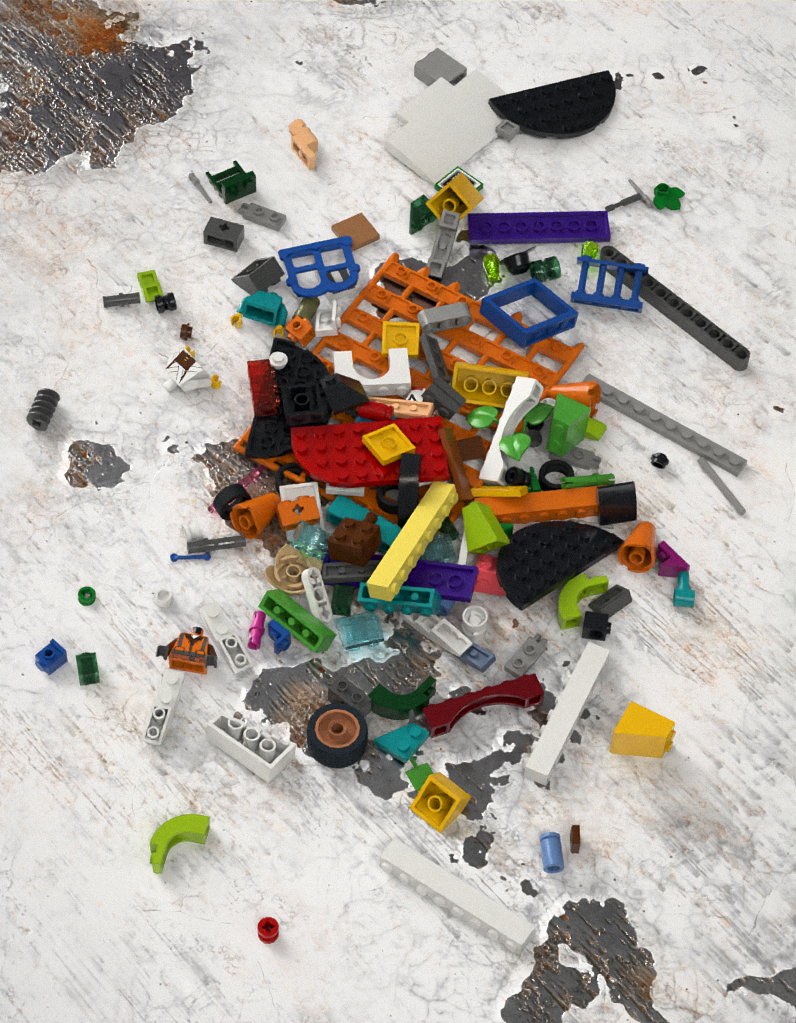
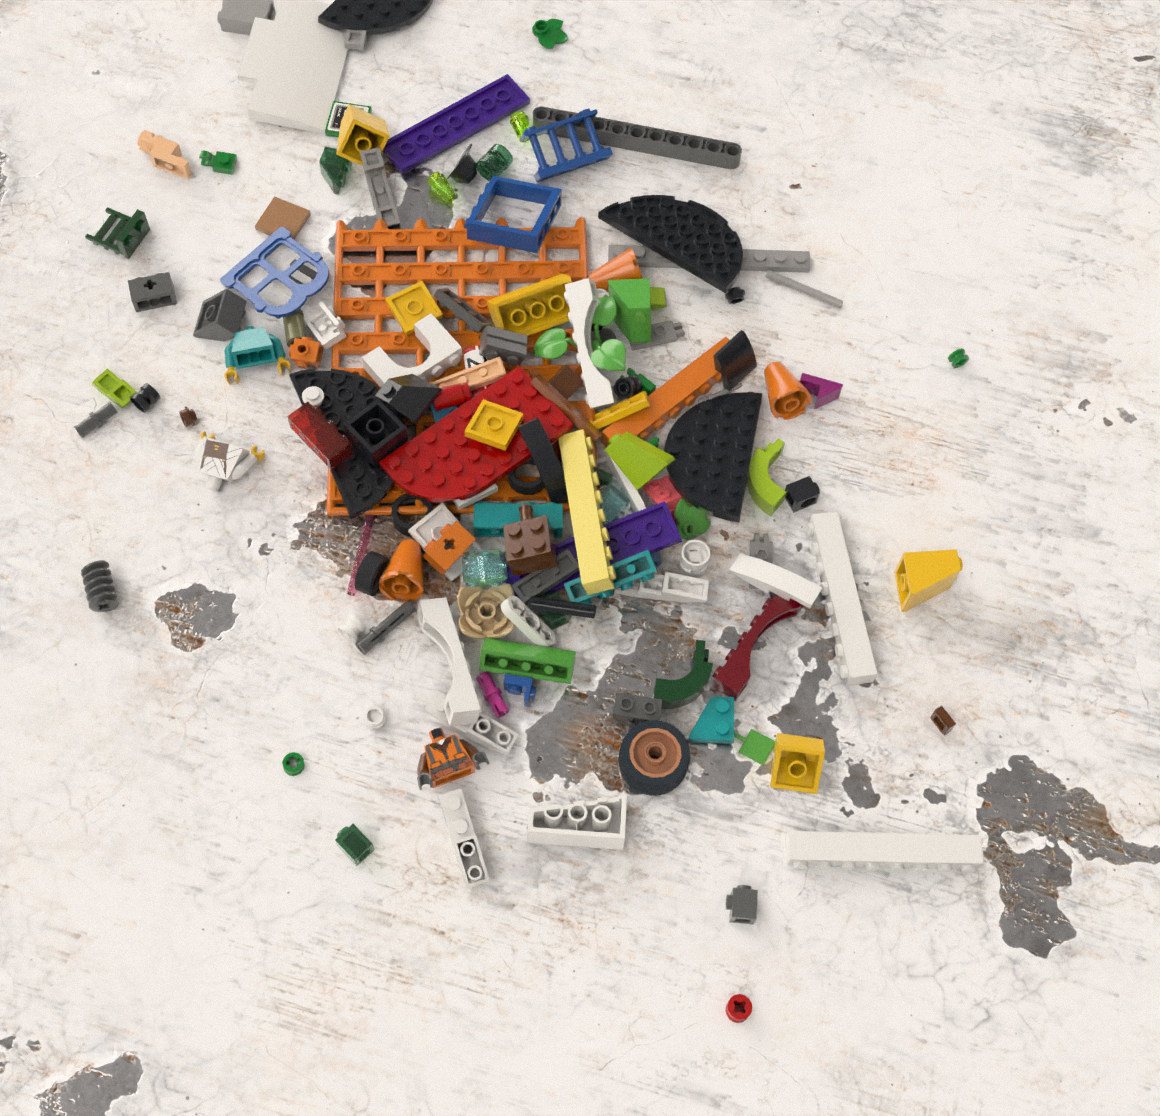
camera: 35 degrees left, 10 degrees up
blue brick [35,639,68,675] -> none
lime arch [150,814,210,874] -> none
blue hinge [170,553,211,562] -> none
light grey piece [188,173,212,203] -> none
light grey hinge [238,203,286,232] -> none
clear light blue slope [334,611,384,651] -> none
light grey beam [417,302,473,334] -> none
sand blue plate [454,641,496,673] -> none
black tyre [538,460,575,491] -> none
medium blue piece [539,832,564,874] -> none
bright green pin [560,473,615,489] -> none
dark grey slope [588,584,632,619] -> none
dark grey piece [605,193,641,212] -> none
light grey piece [628,179,654,208] -> none
teal pin [673,571,695,607] -> none
none -> green plate [199,150,237,175]
none -> white arch [417,597,483,726]
none -> black axle [529,596,597,618]
none -> black plate [598,195,743,294]
none -> bright green plate [675,499,711,540]
none -> dark grey brick [726,885,758,925]
none -> white slope [729,553,822,609]

